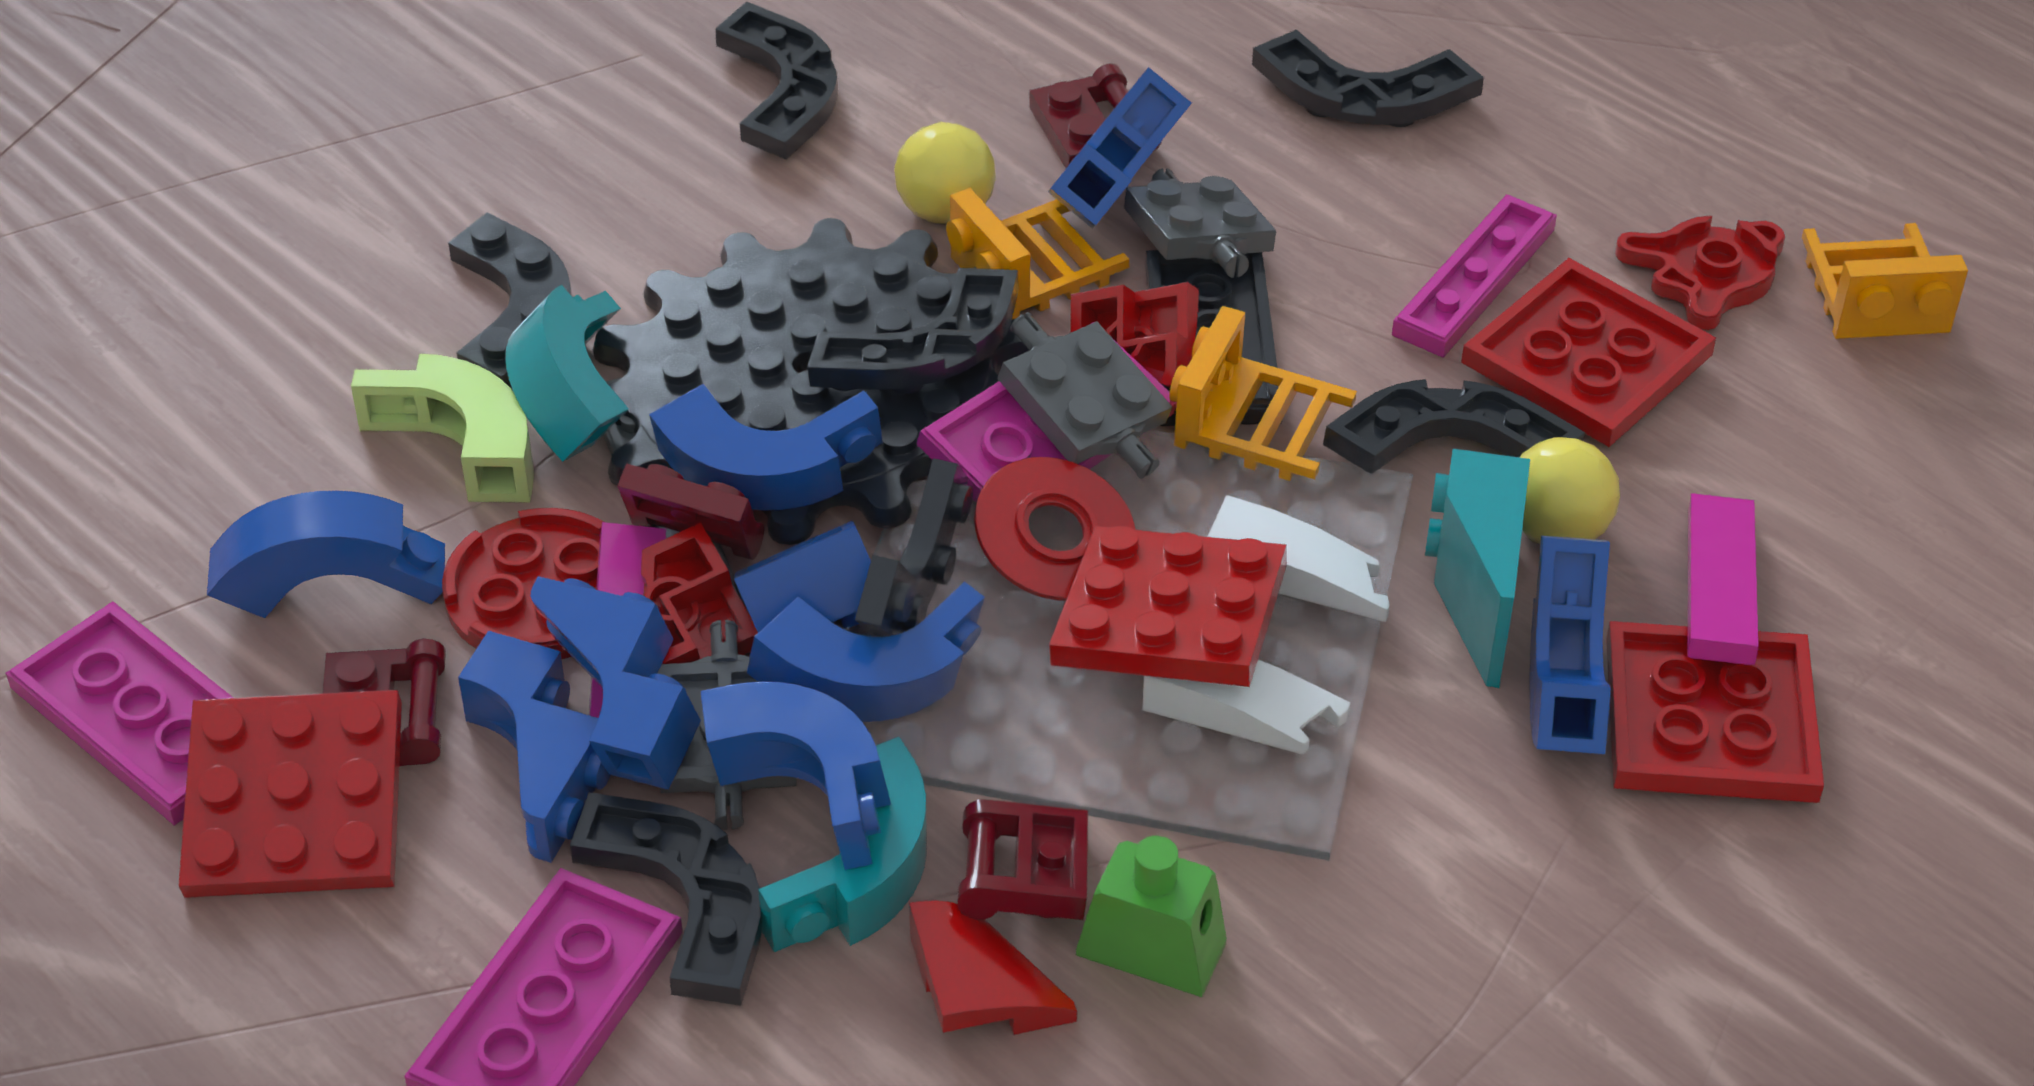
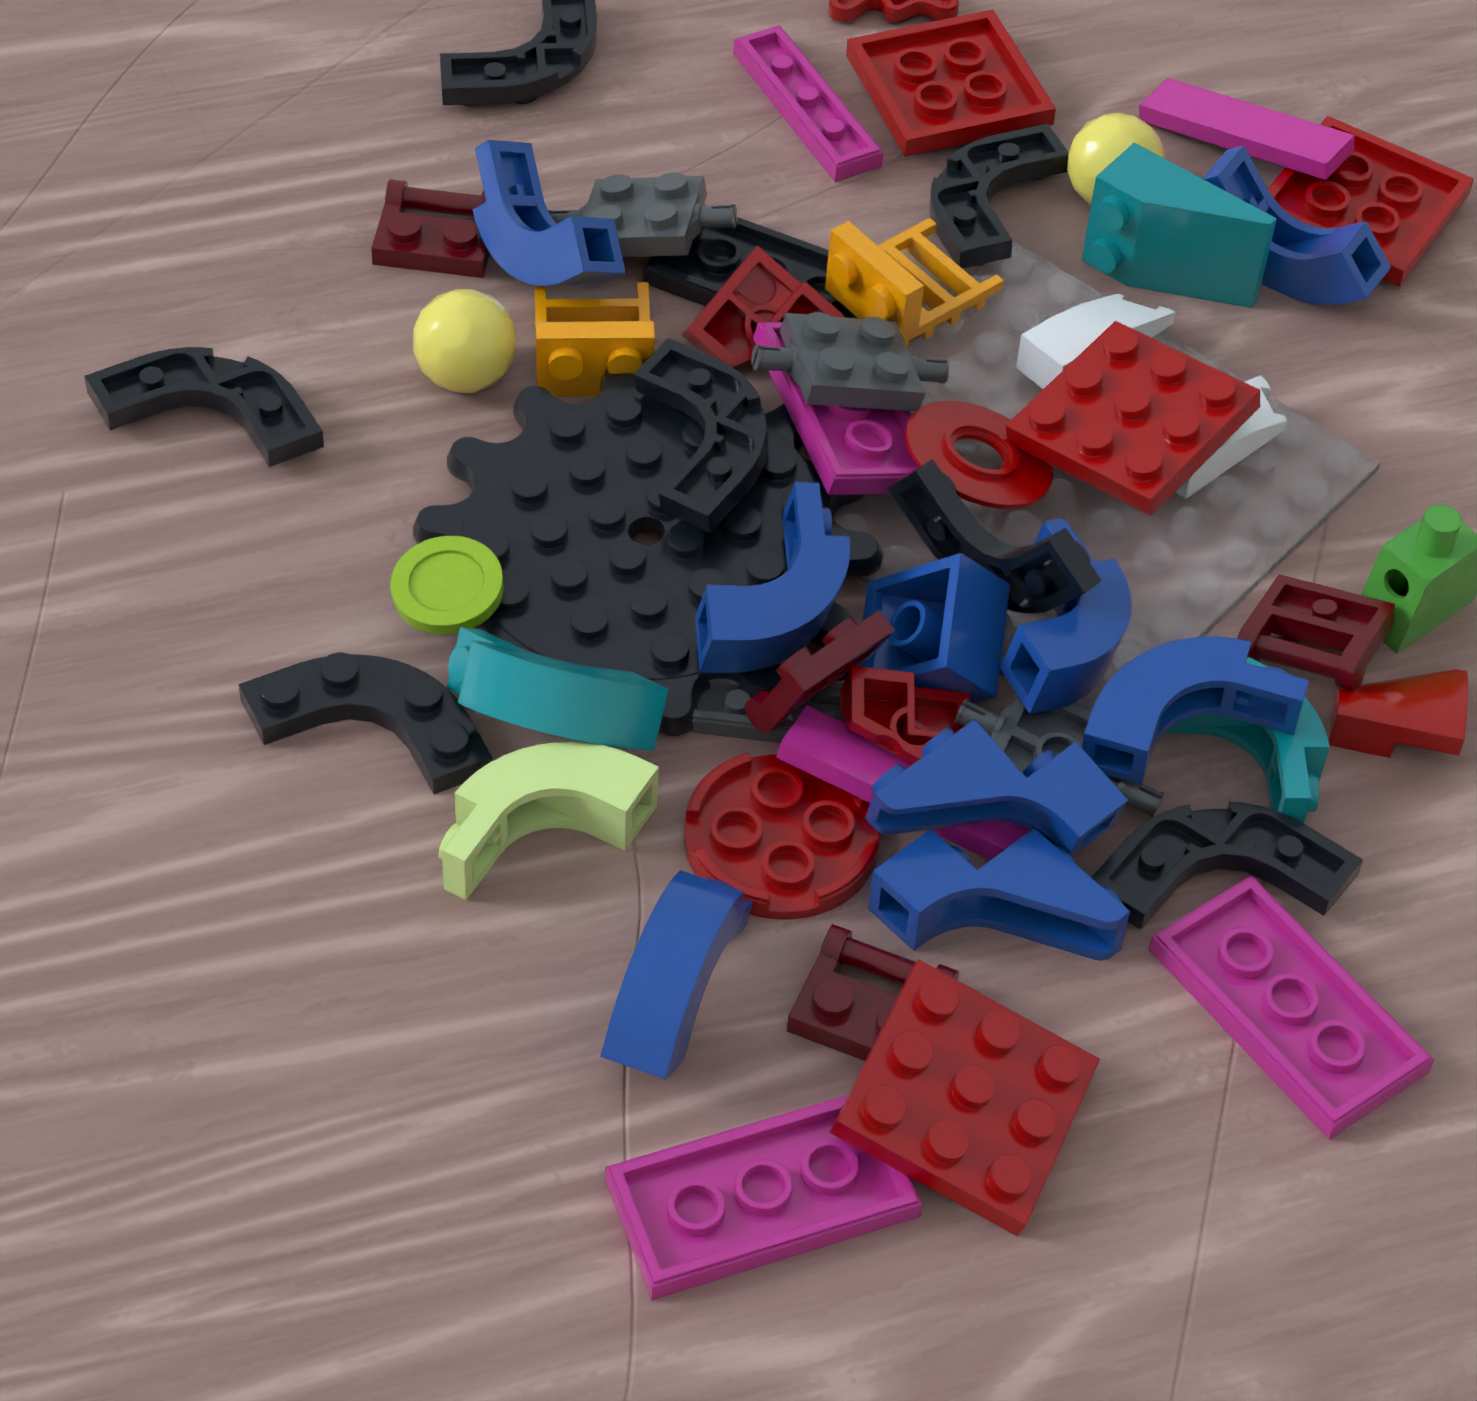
camera: 65 degrees left, 5 degrees up
none -> lime piece [390,536,504,635]

